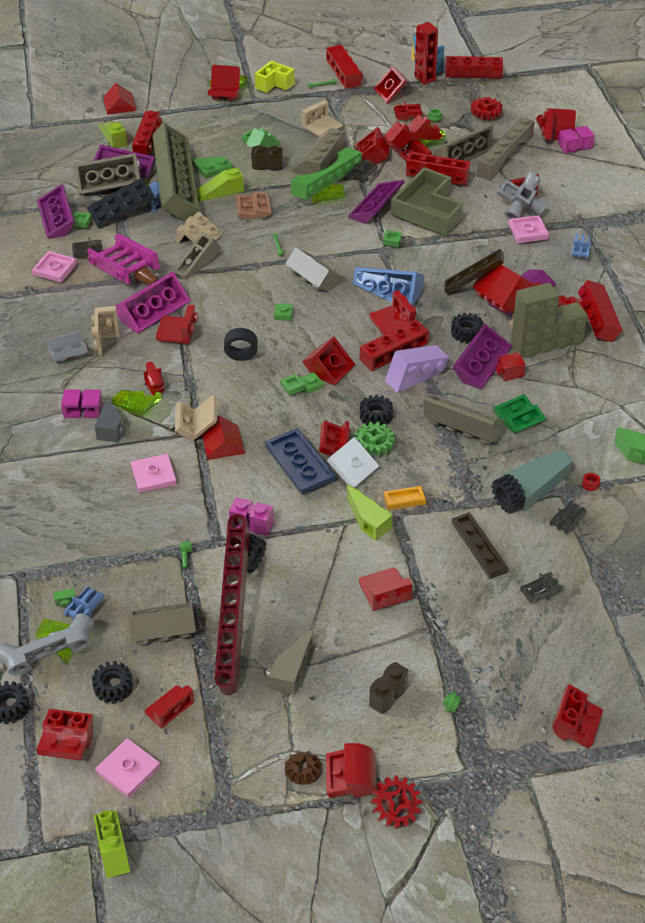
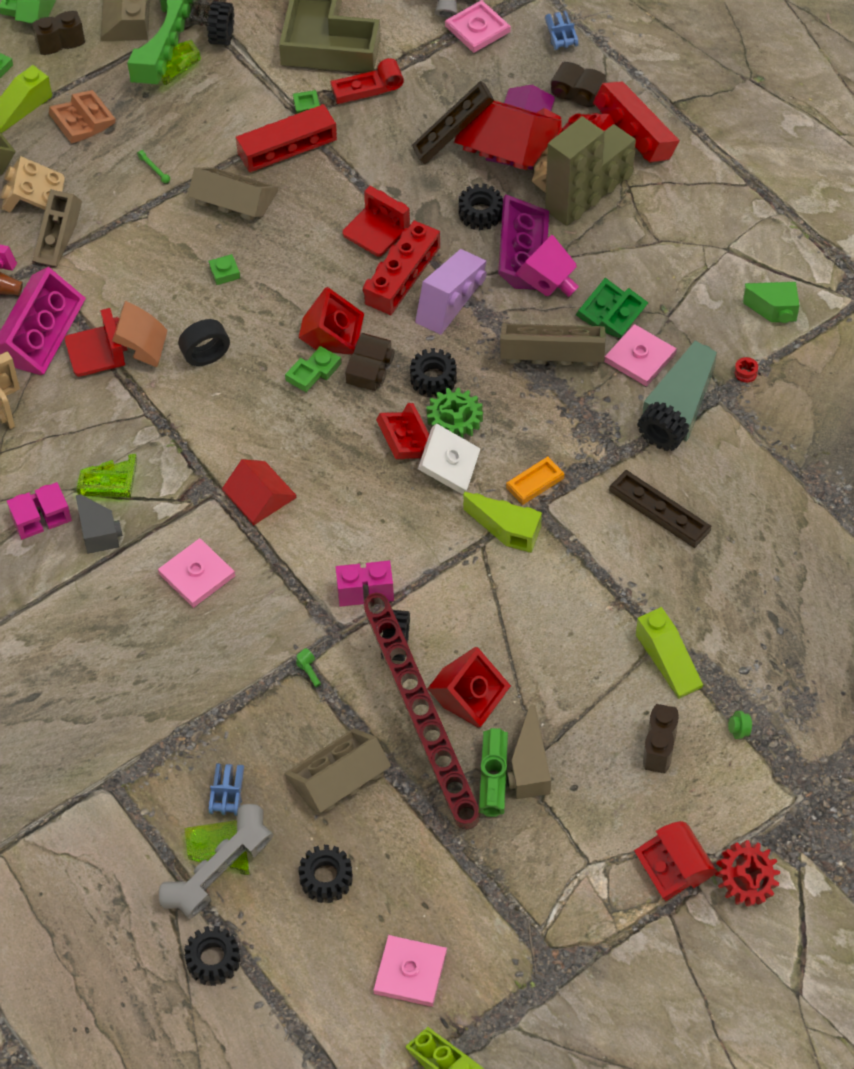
camera: 25 degrees left, 10 degrees up
red brick [36,708,93,761] -> none
bright green plate [53,588,76,607] -> none
red arm [143,361,165,397] -> none
red panel [145,685,195,729] -> none
tan bracket [175,395,217,441] -> none
dark blue plate [265,428,335,495] -> none
reddish brown gear [285,750,321,785] -> none
magenta slope [348,180,405,224] -> none
medium blue wedge [353,267,424,306] -> none
red bracket [359,568,412,611] -> none
red brick [496,352,526,382] -> none
clear smoke arm [520,572,564,604] -> none
clear smoke arm [549,501,587,535] -> none
none -> nougat slope [112,301,168,367]
none -> black tyre [207,1,235,46]
none -> red brick [236,104,337,173]
none -> red plate [330,58,404,104]
none -> dark brown brick [345,333,395,391]
none -> red slope [427,647,511,727]
none -> bright green piece [479,728,508,817]
none -> dark pink torso [515,235,579,297]
none -> dark brown brick [551,62,606,107]
none -> bright pink plate [604,324,677,387]
none -> lime slope [636,607,703,699]

